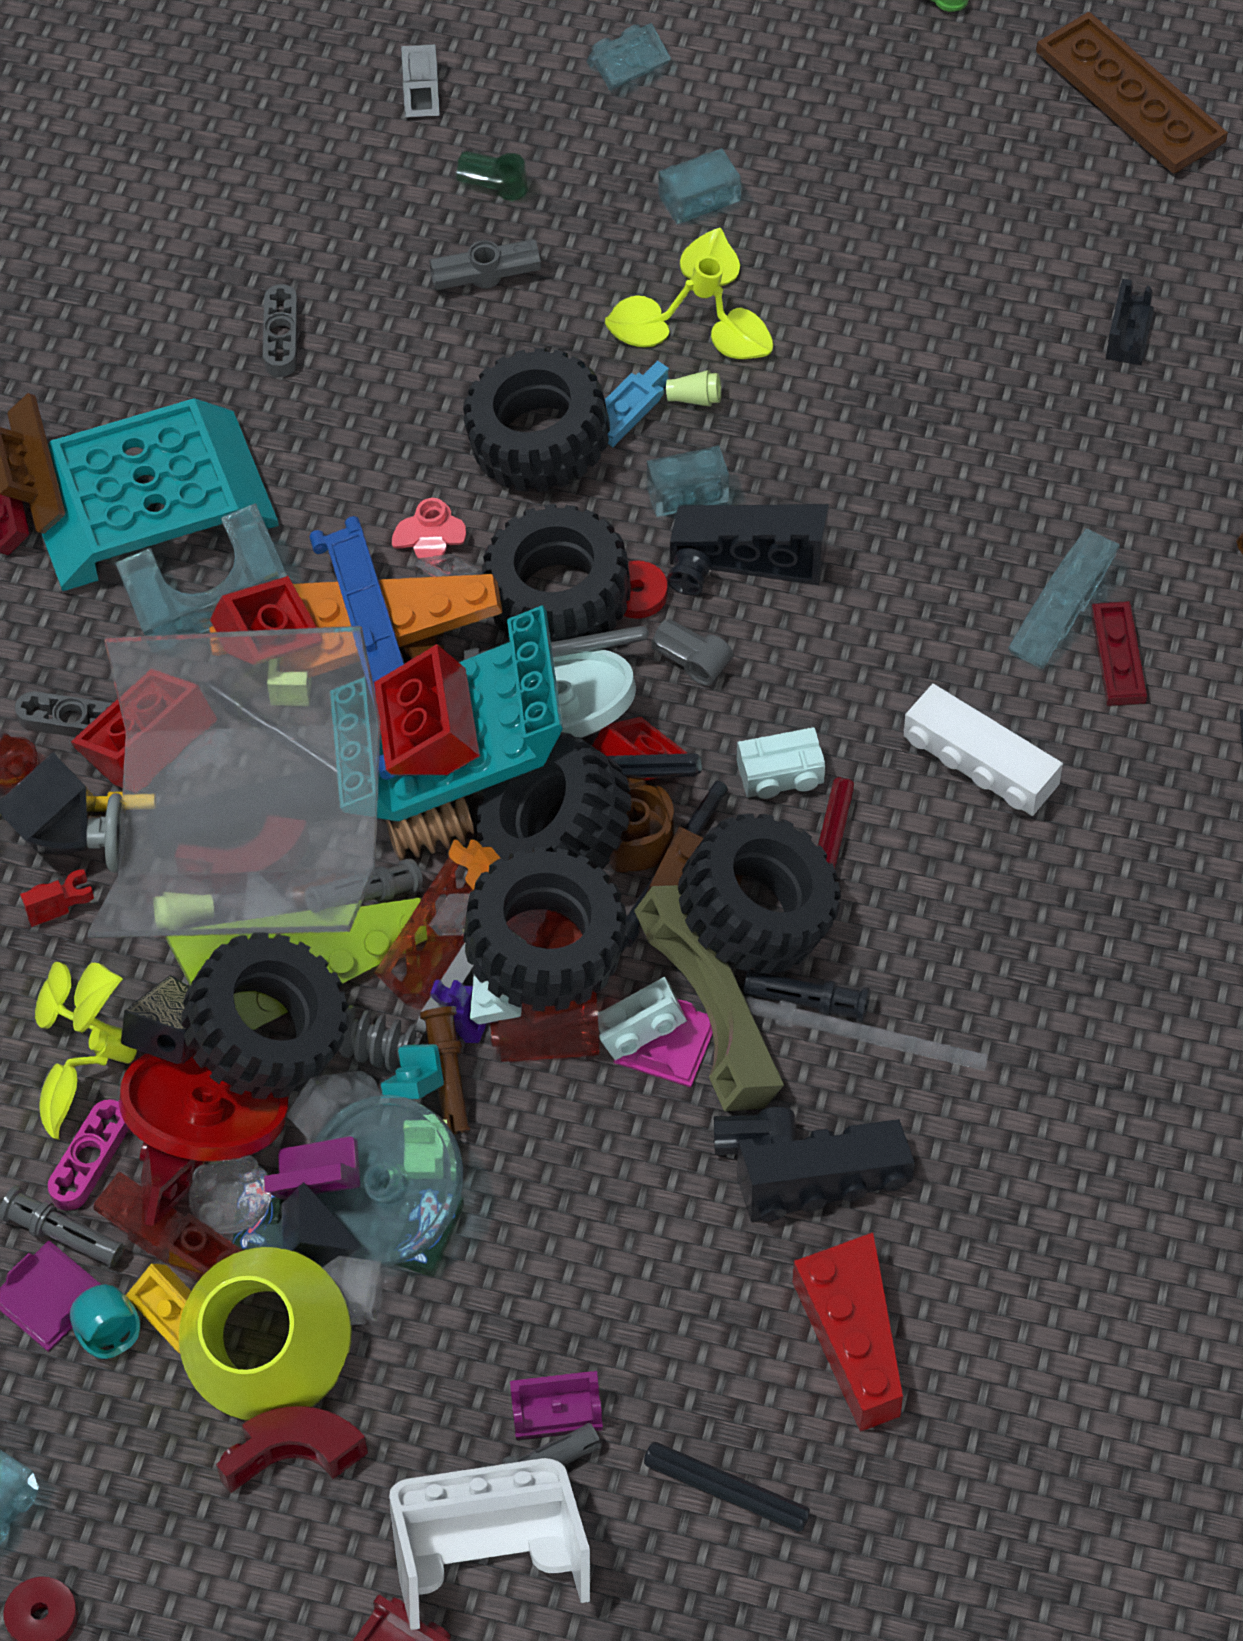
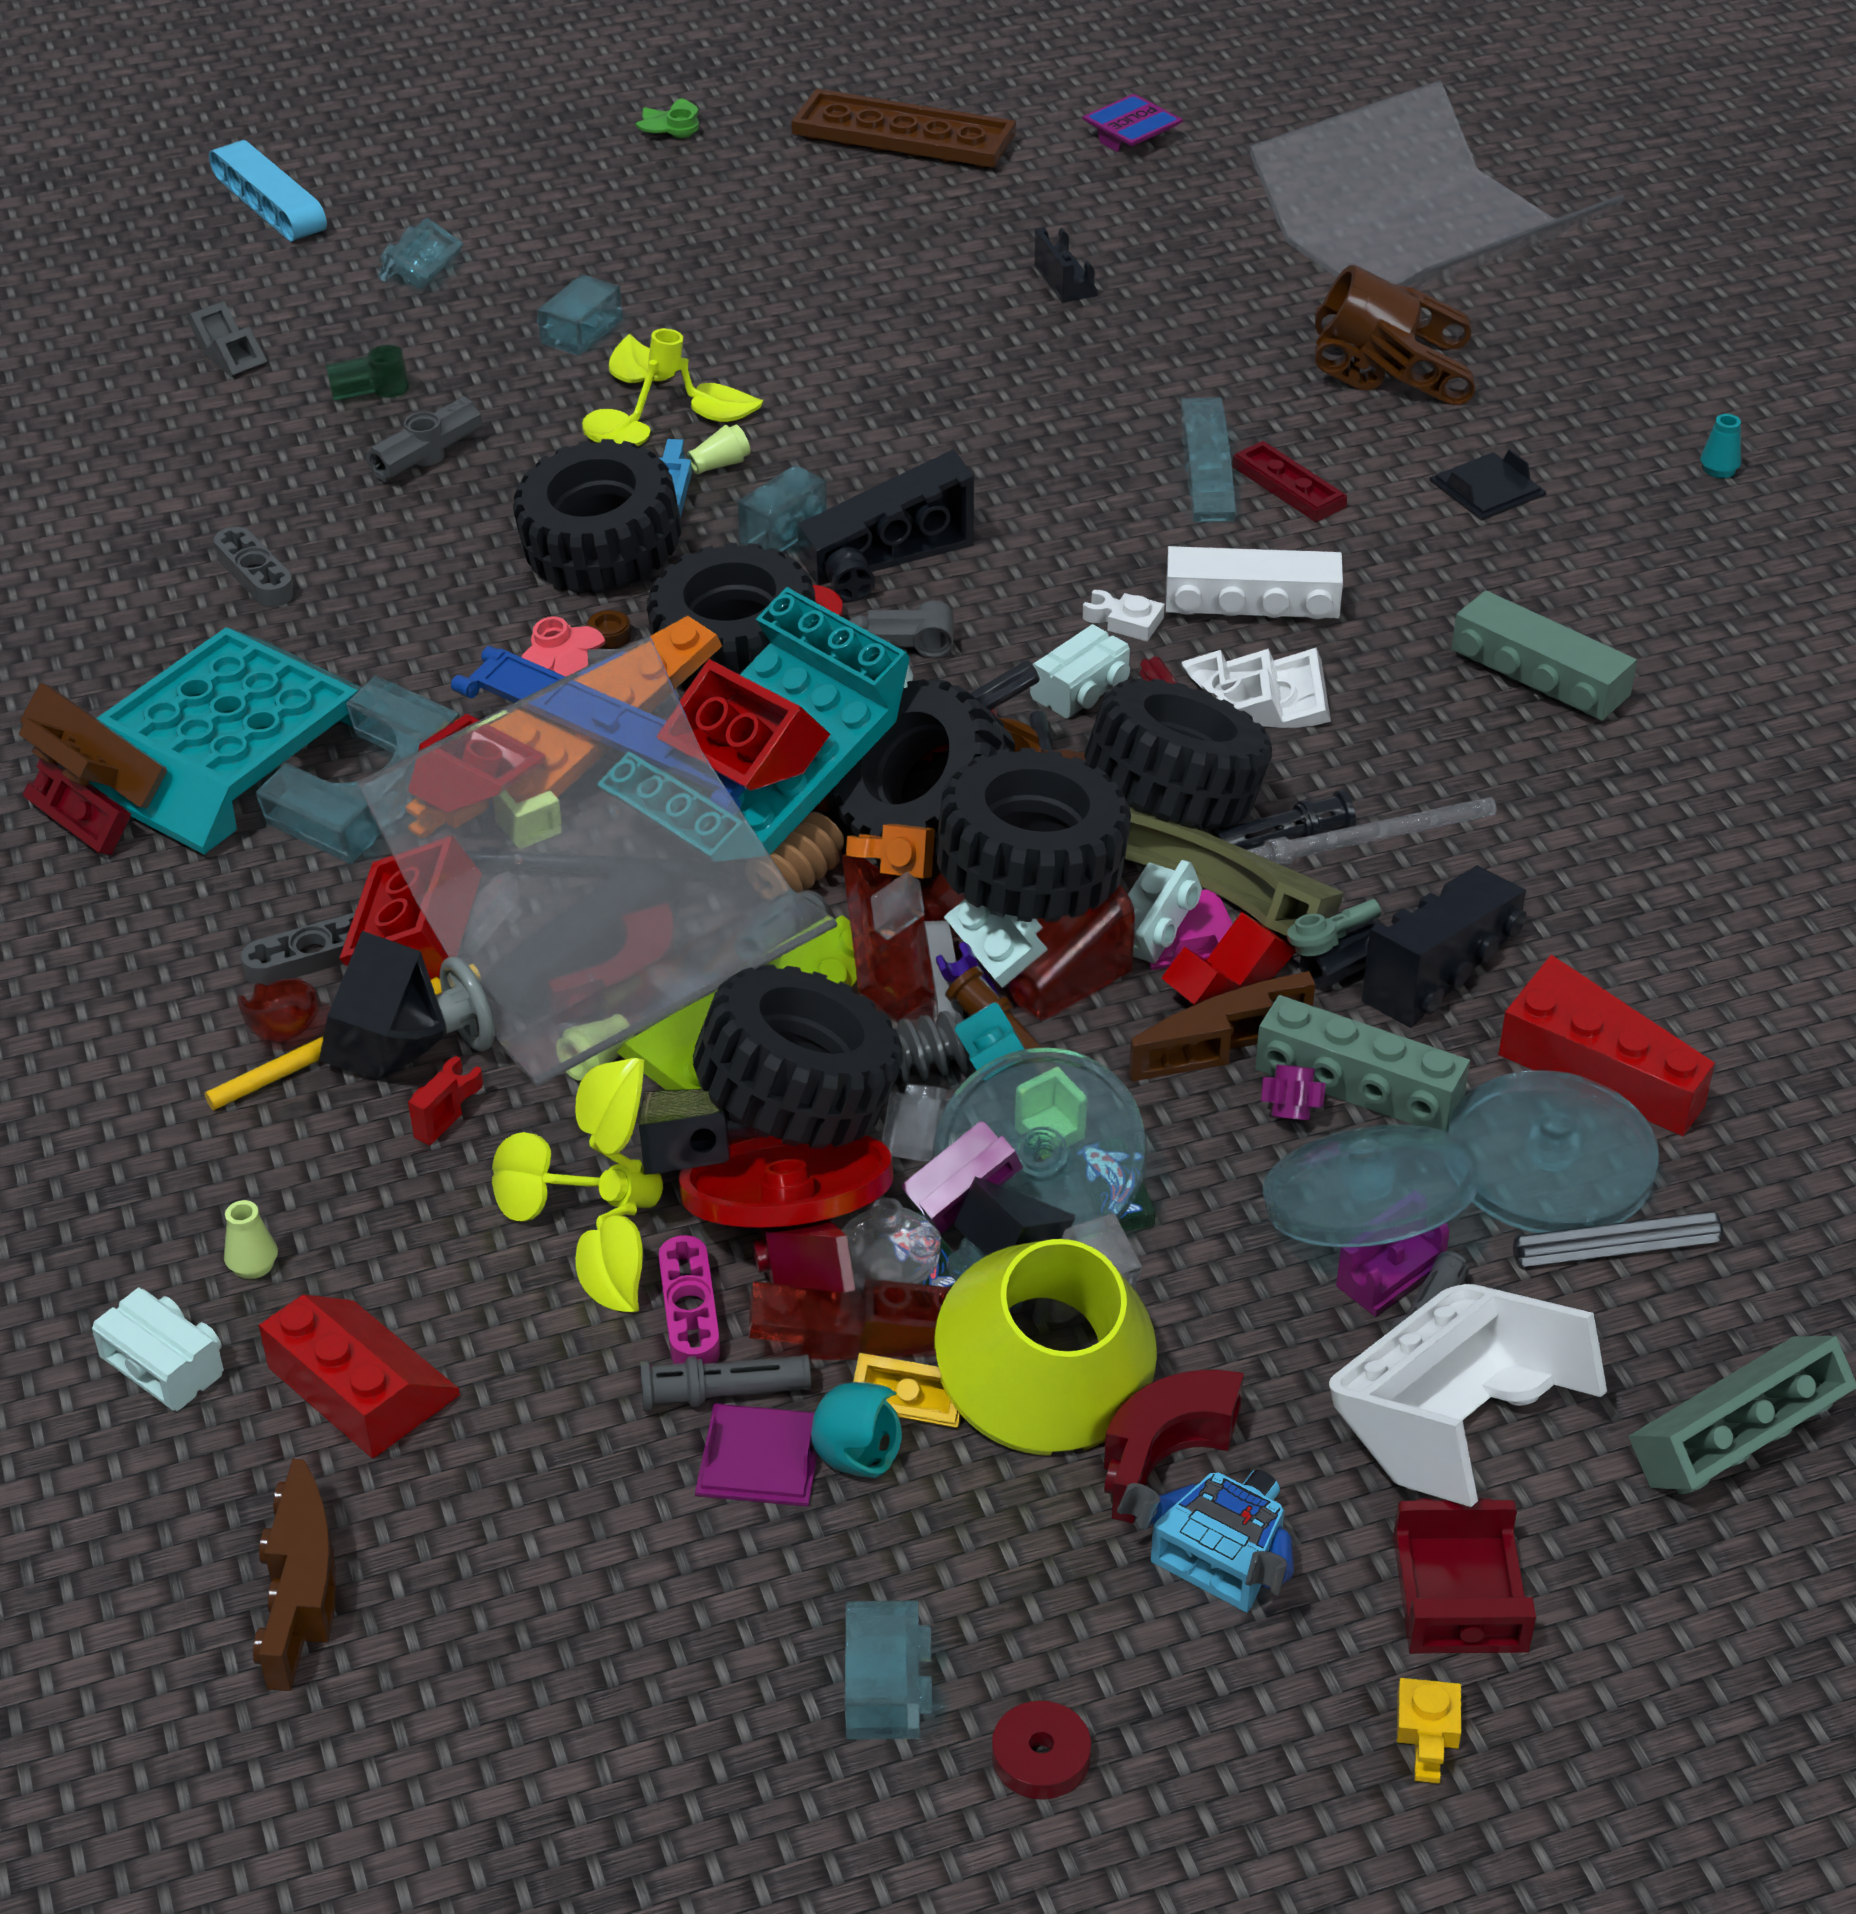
camera: 35 degrees left, 15 degrees down
none -> reddish brown tile [587,610,631,649]
none -> white plate [1083,590,1165,642]
none -> torso [1117,1470,1294,1613]
none -> reddish brown slope [1129,971,1315,1082]
none -> red brick [1161,912,1295,1005]
none -> white slope [1182,648,1331,728]
none -> sand green brick [1255,995,1470,1136]
none -> magenta gear [1260,1064,1326,1120]
none -> clear light blue dish [1263,1124,1479,1247]
none -> sand green plate [1287,899,1381,956]
none -> clear light blue dish [1446,1070,1659,1233]
none -> sand green brick [1451,590,1637,720]

